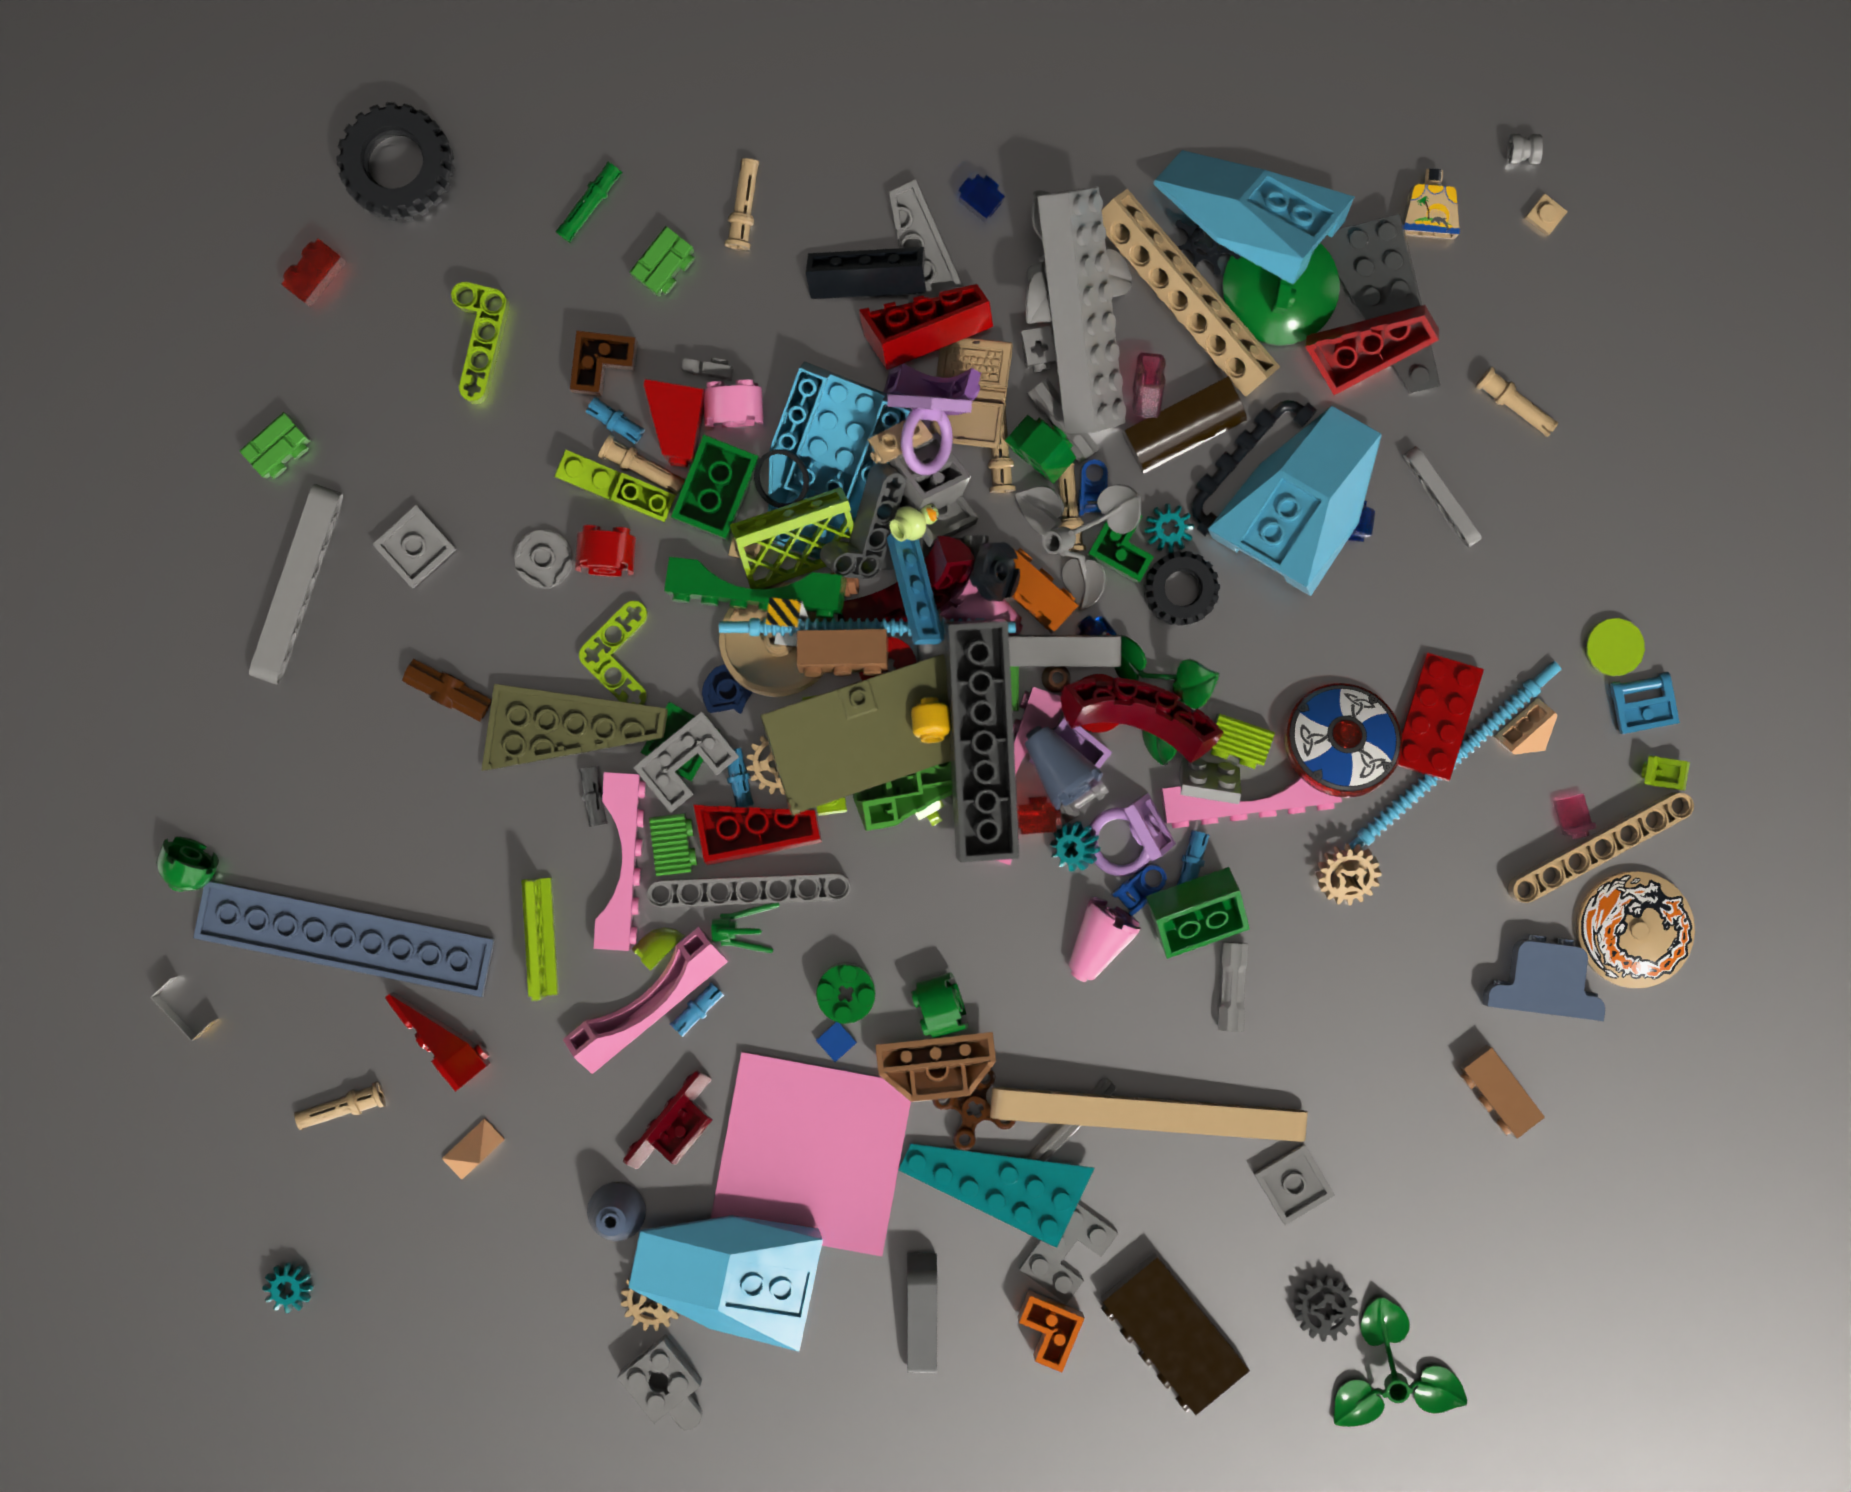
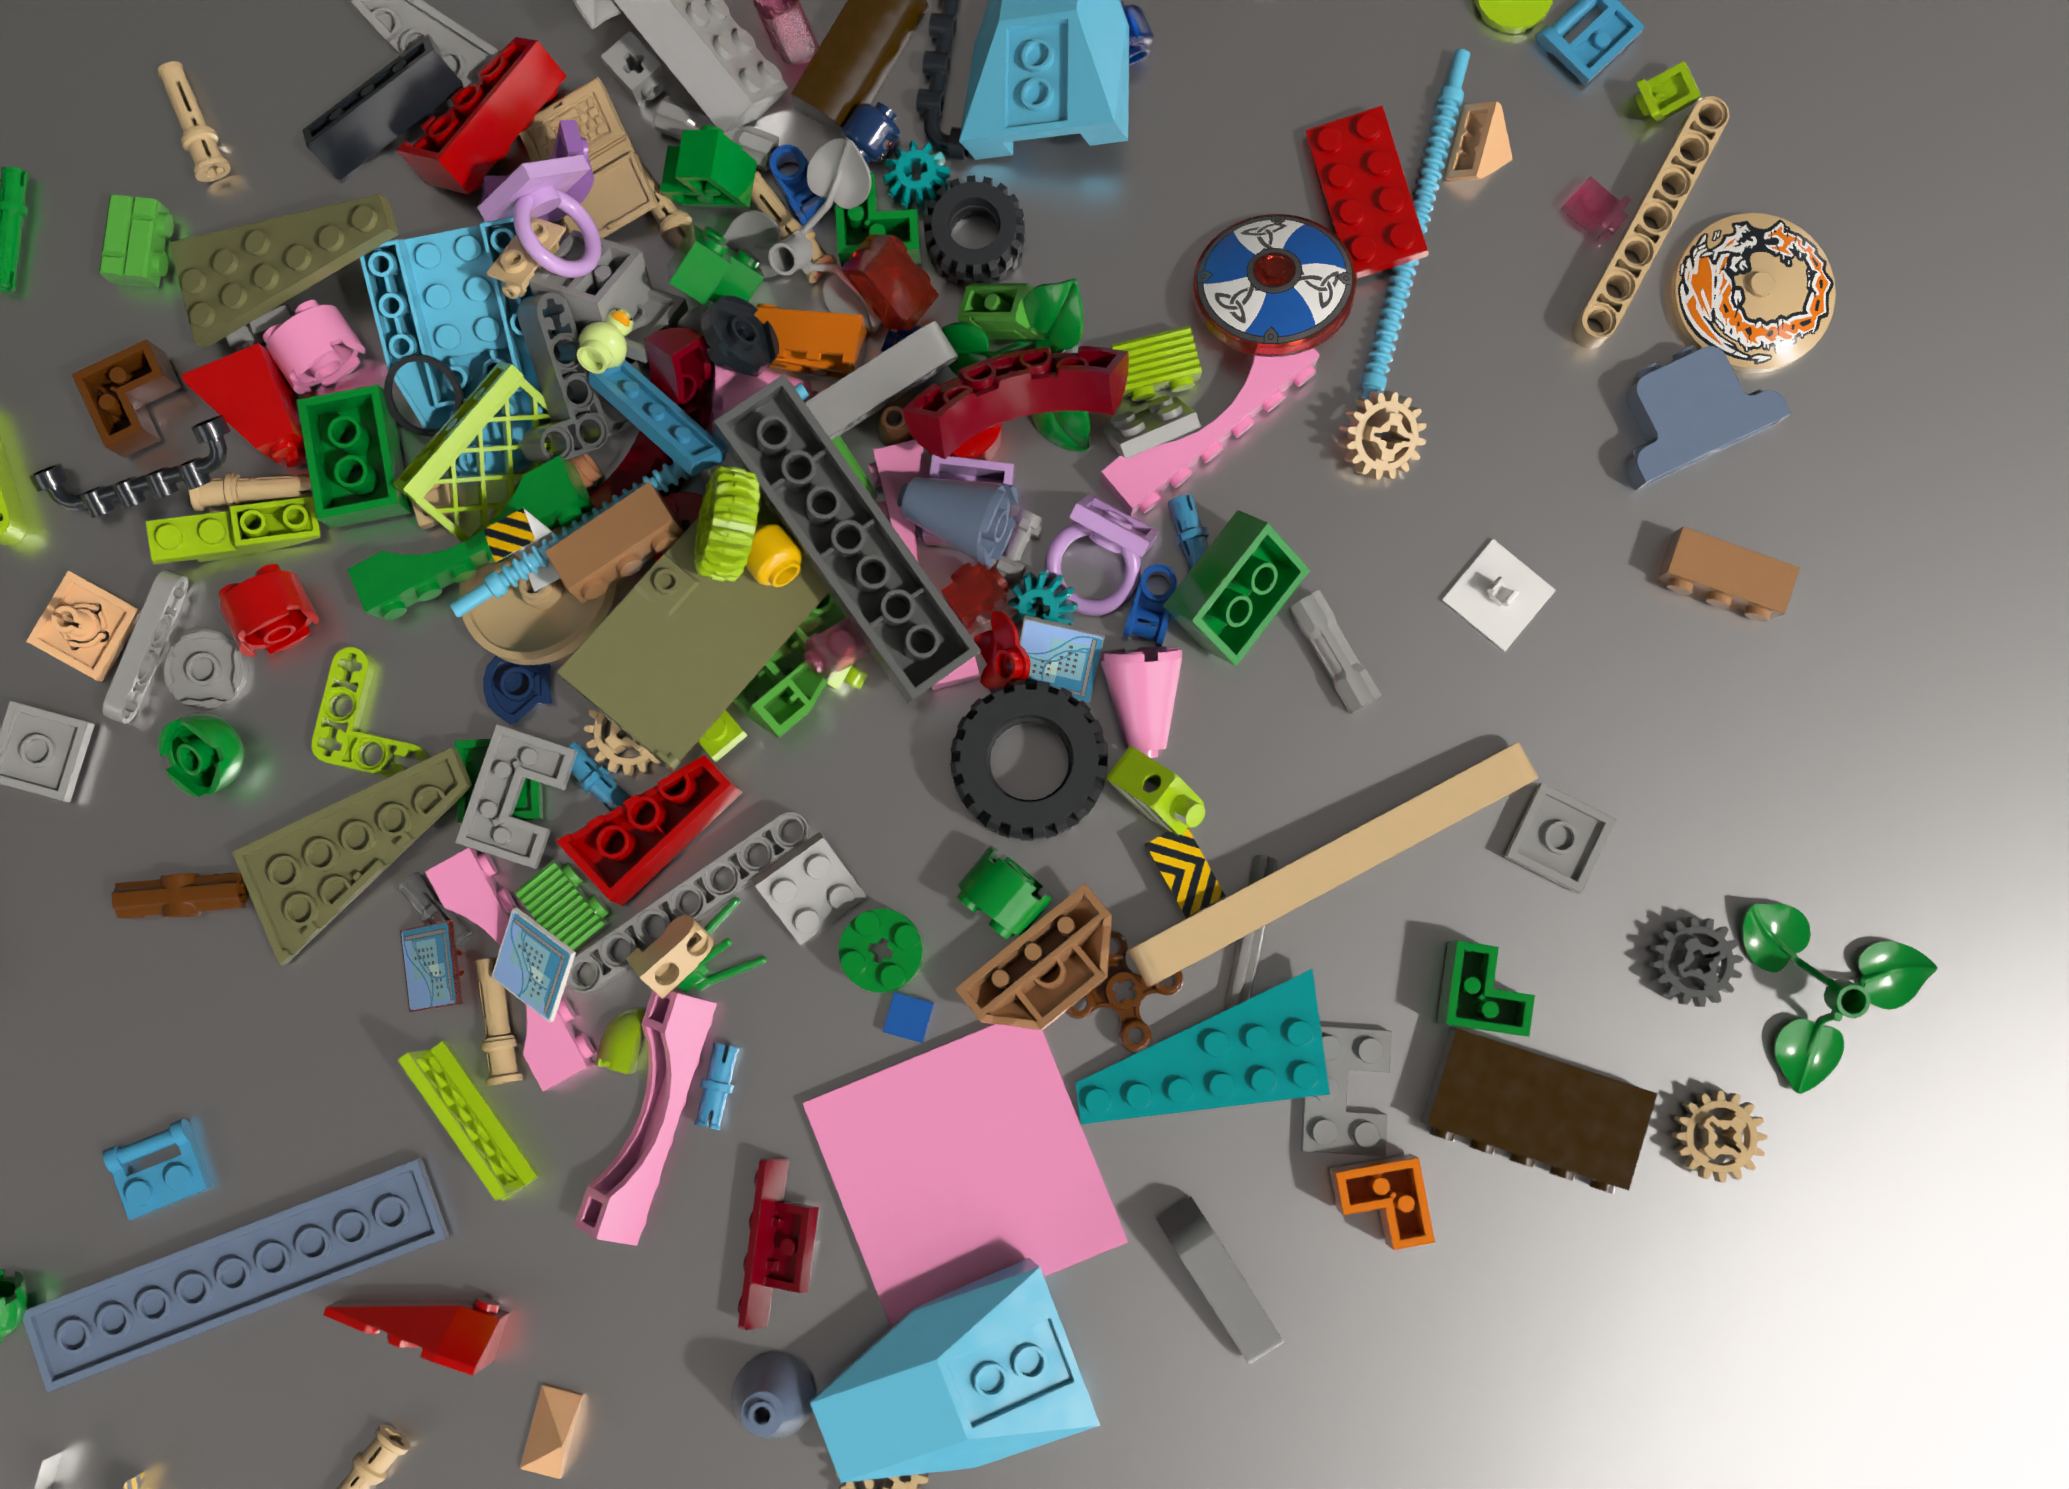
camera: 30 degrees left, 5 degrees down
dark azure pin [586,397,645,445] -> none
none -> light nougat plate [26,571,142,682]
none -> black bar [29,415,230,518]
none -> light grey beam [102,569,189,724]
none -> dark azure plate [103,1118,213,1220]
none -> green cylinder [158,712,245,797]
none -> olive wing [169,194,399,349]
none -> piece [400,920,464,1012]
none -> tan pin [474,957,523,1086]
none -> piece [491,908,576,1023]
none -> tan leg [626,915,714,999]
none -> green brick [667,224,764,305]
none -> lime gear [694,466,760,582]
none -> light grey plate [752,832,868,945]
none -> clear pink bracket [803,618,870,681]
none -> clear red brick [840,235,939,330]
none -> dark blue head [841,102,900,165]
none -> black tyre [950,680,1109,841]
none -> bright green brick [957,283,1044,340]
none -> red plate [974,611,1031,690]
none -> piece [1019,615,1106,703]
none -> lime torso [1106,745,1205,836]
none -> sticker [1143,828,1226,919]
none -> green brick [1437,940,1535,1037]
none -> white piece [1441,539,1556,652]
none -> tan gear [1671,1090,1767,1183]

